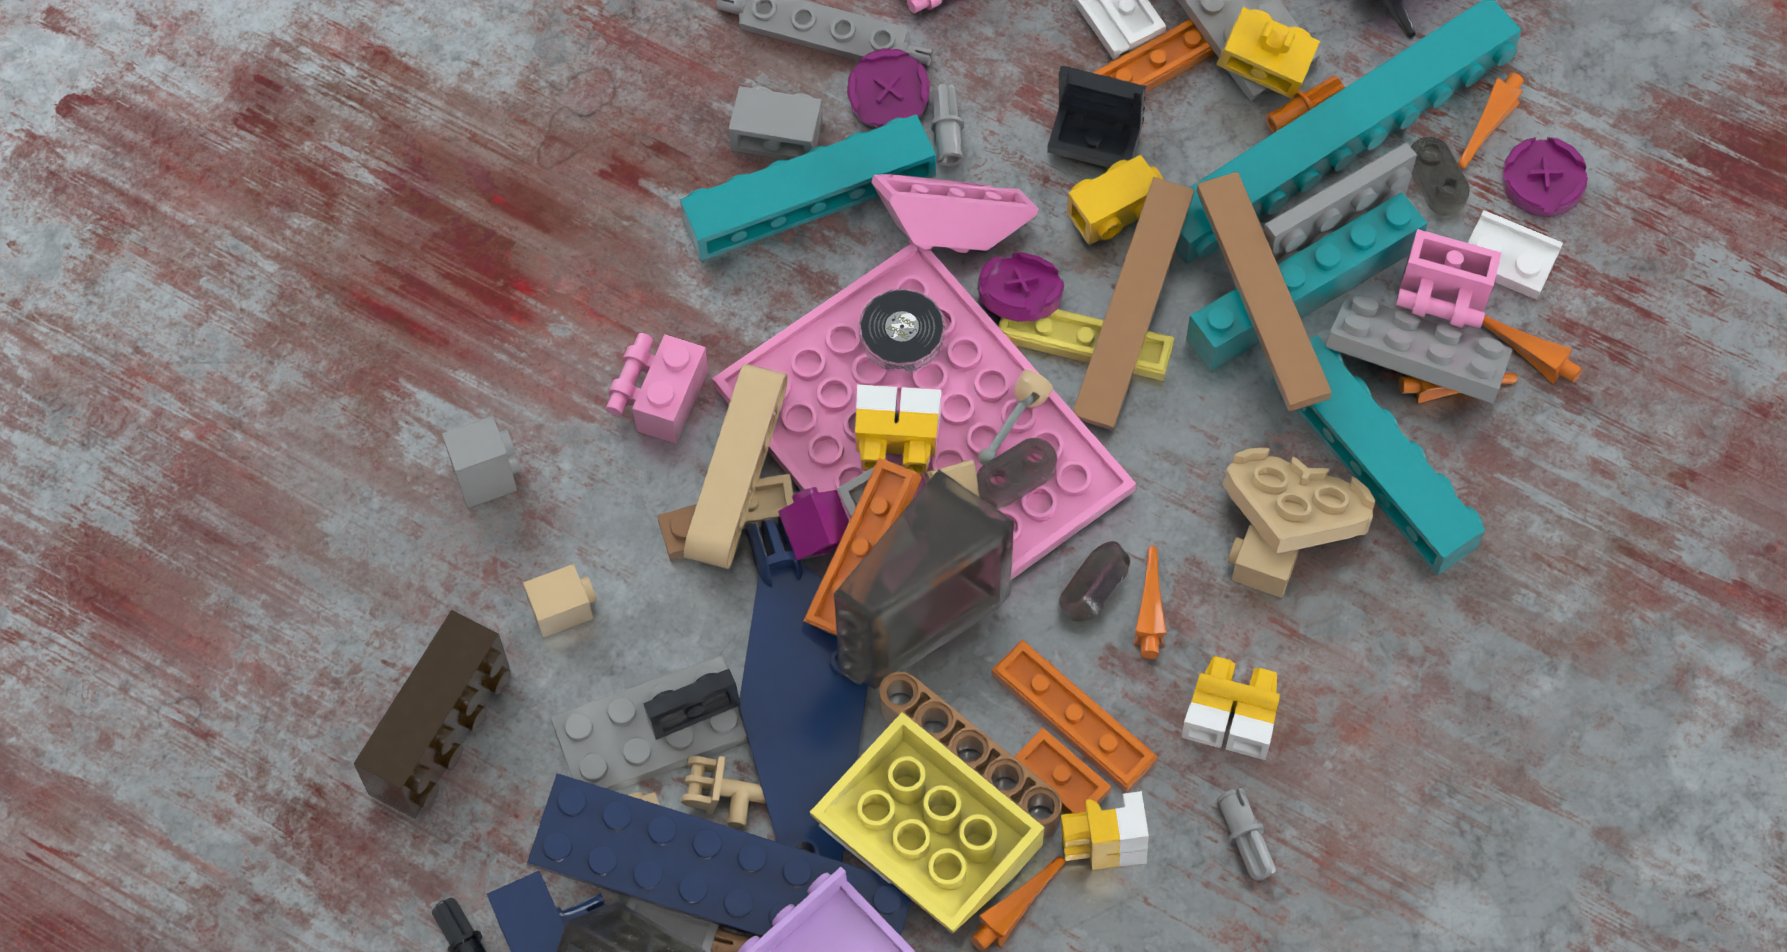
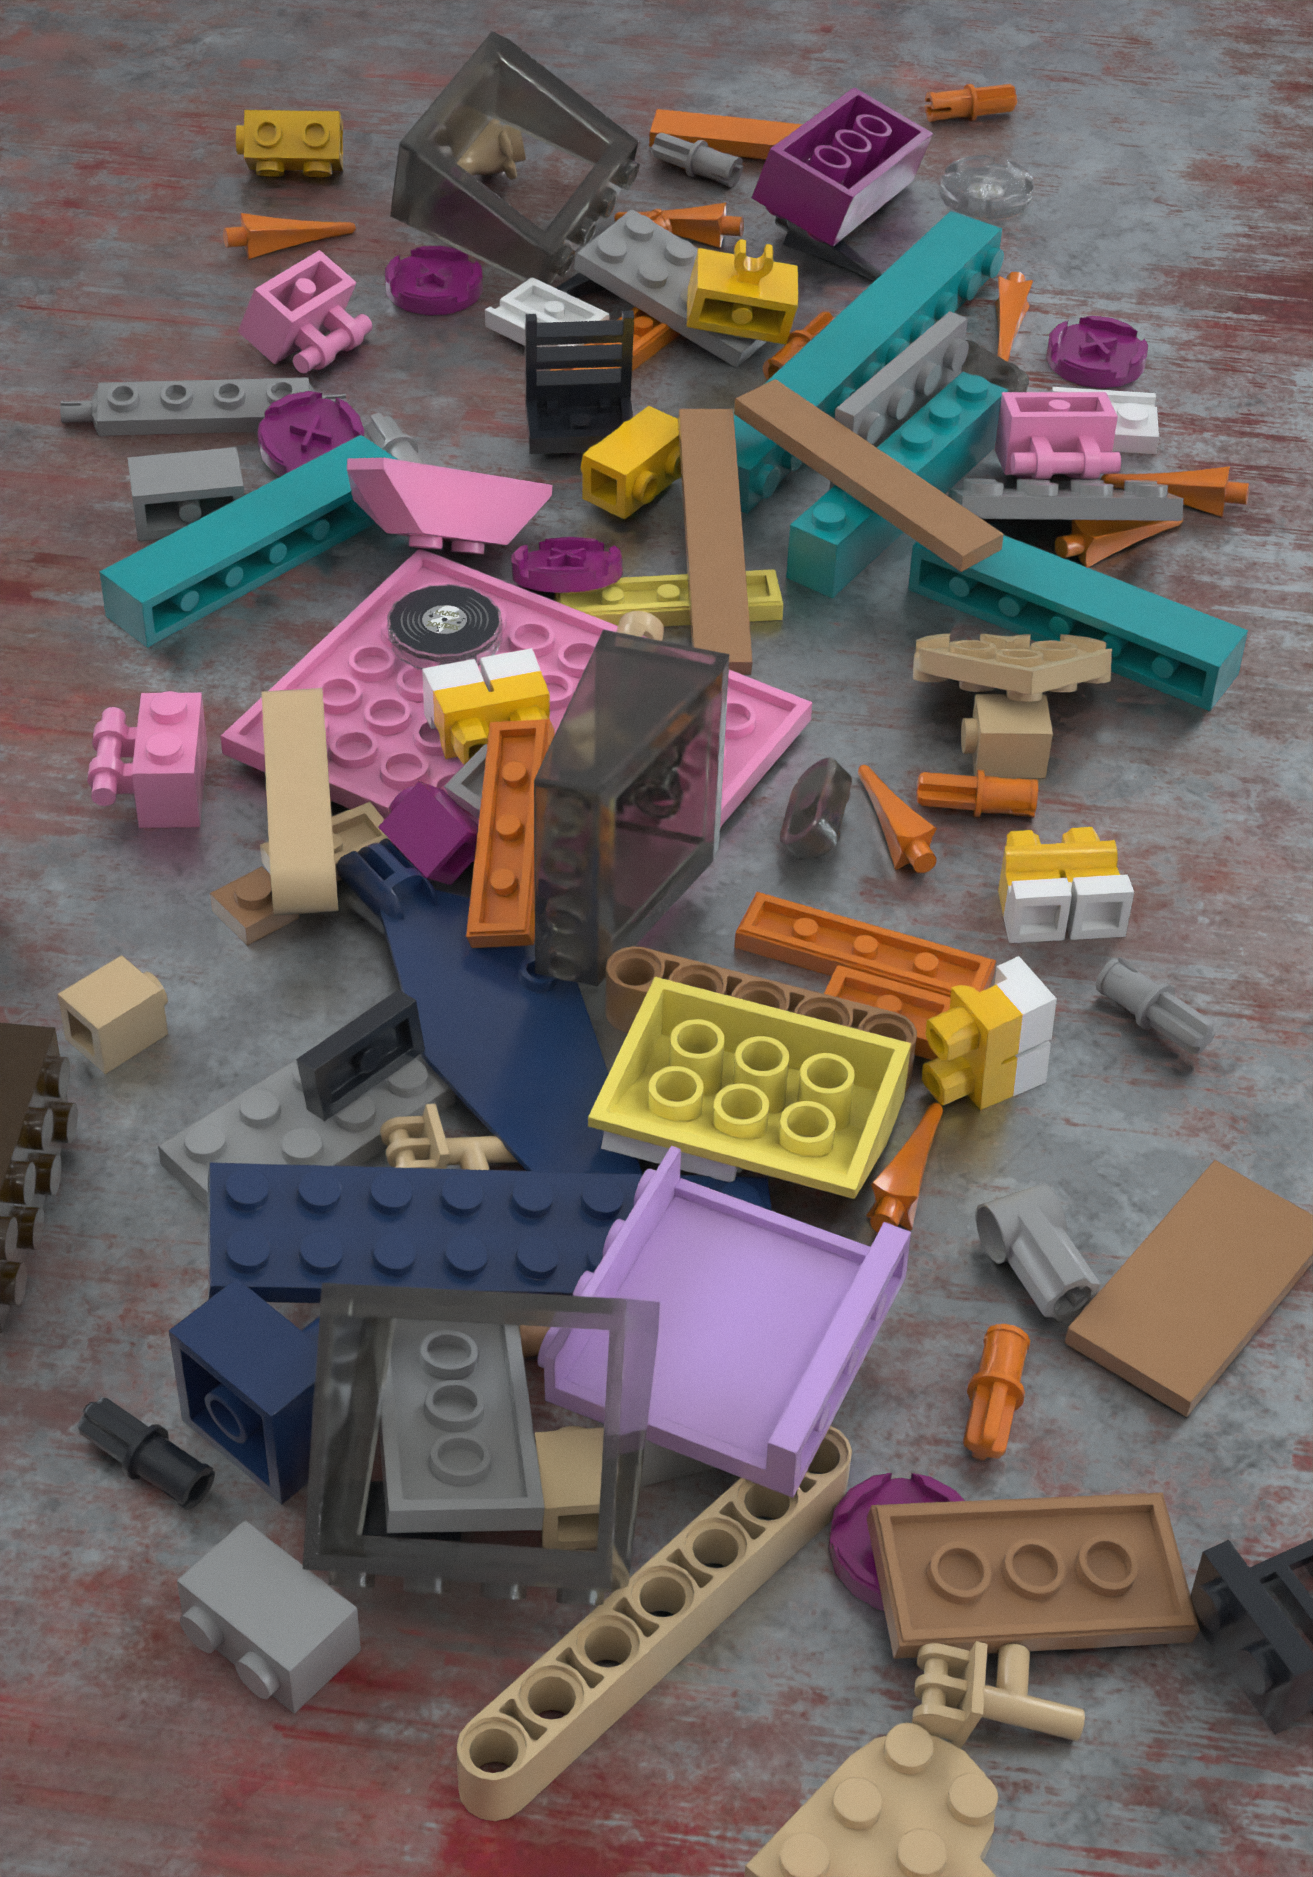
camera: 25 degrees left, 20 degrees down
none -> orange axle [916,770,1038,818]

